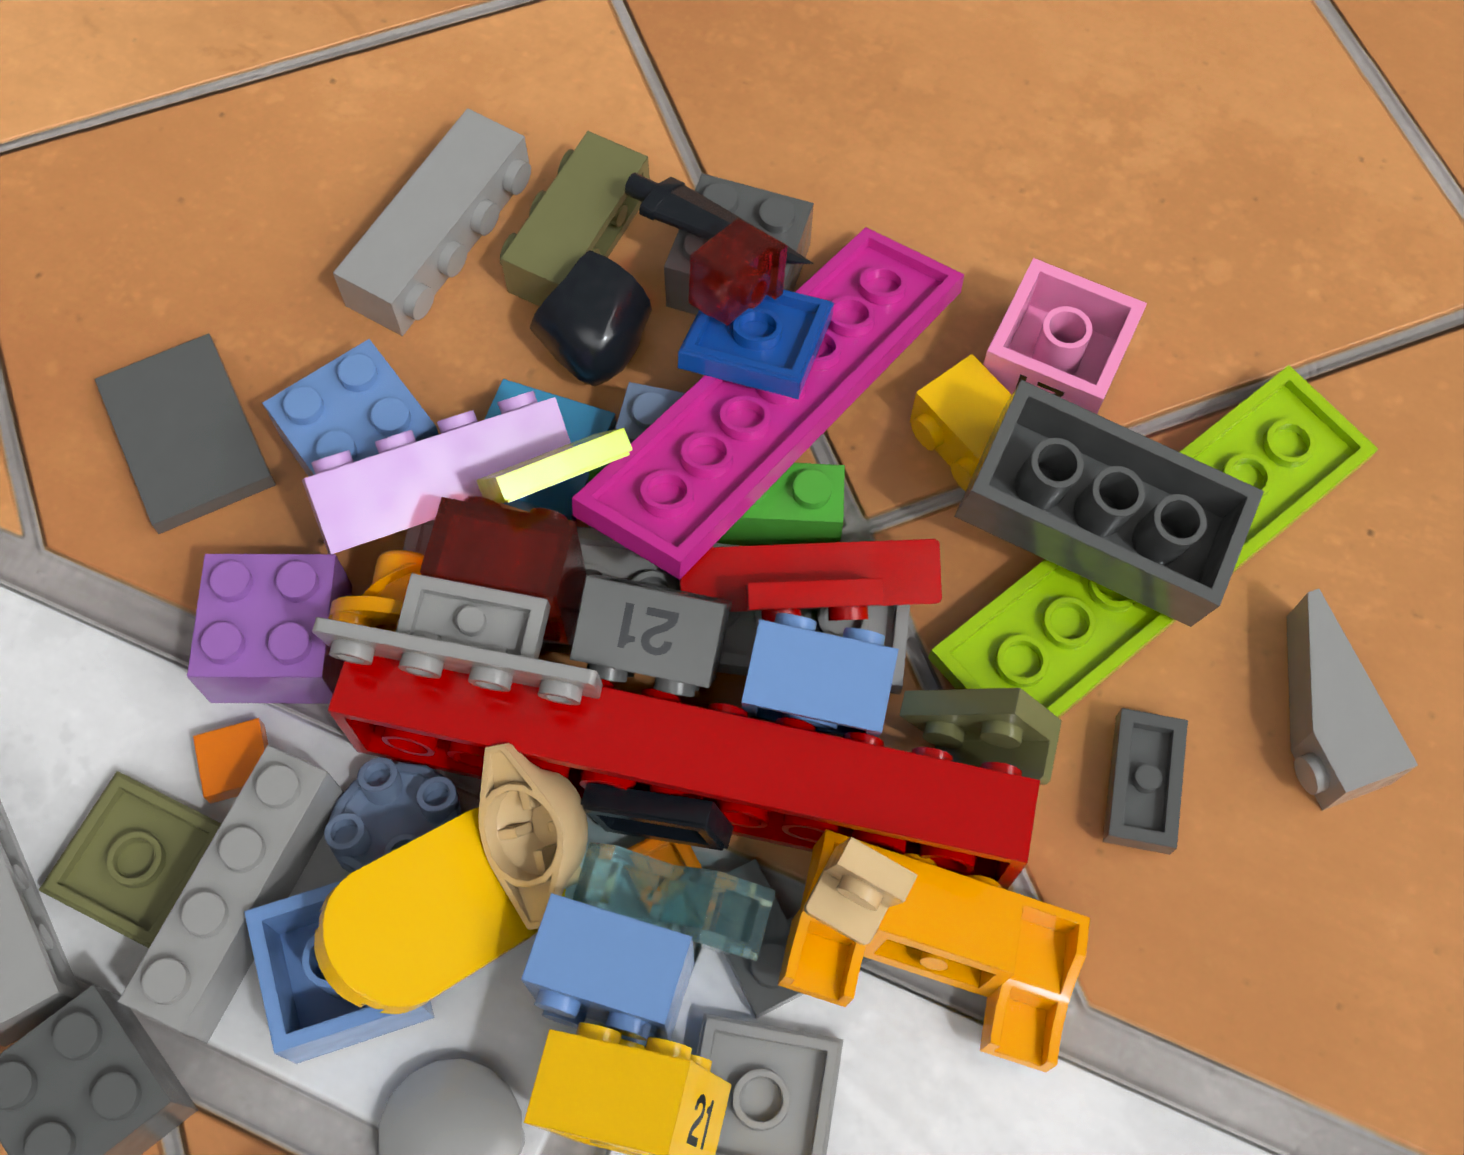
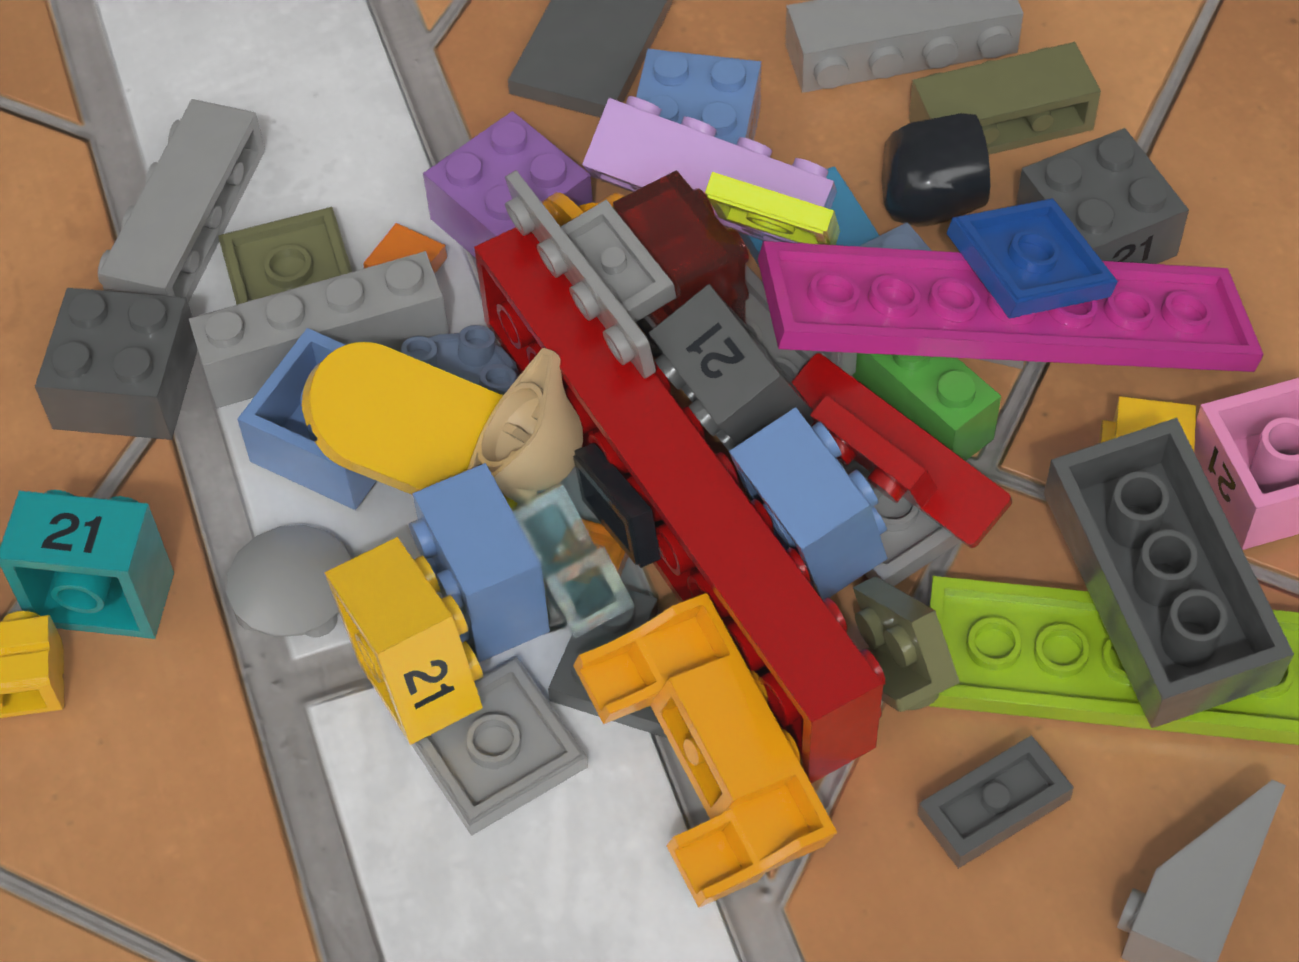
camera: 50 degrees right, 10 degrees down
black bar [625,172,814,264] -> none
clear red brick [689,218,788,326] -> none
tan bracket [804,837,918,945] -> none

